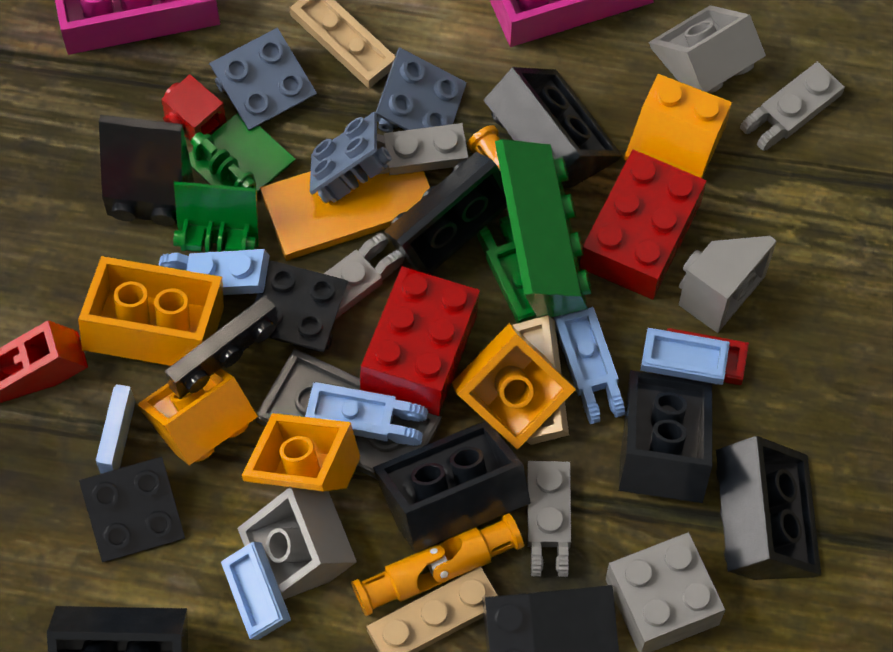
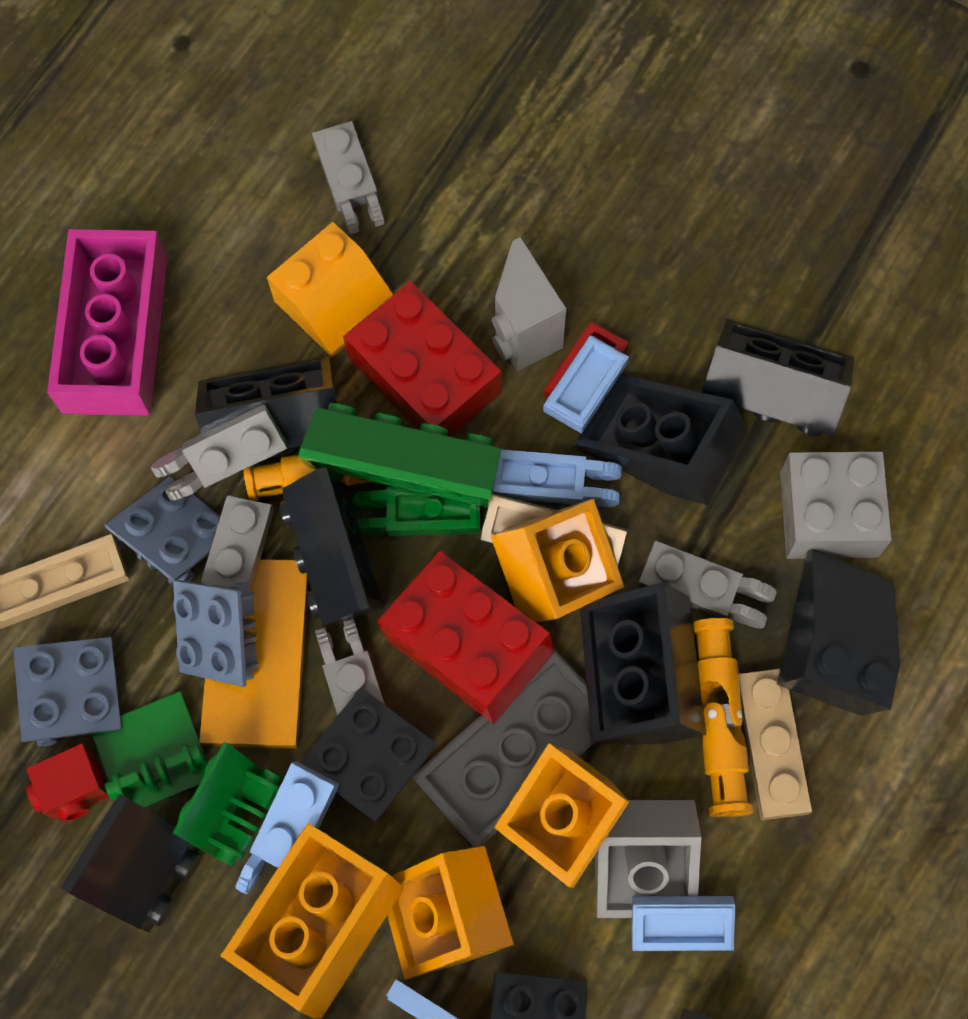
camera: 65 degrees left, 5 degrees up
black plate [165,295,278,399] -> none
light blue hinge [305,382,428,446] -> none
light grey slope [649,5,766,93] -> none
none -> light grey hinge [151,405,287,501]

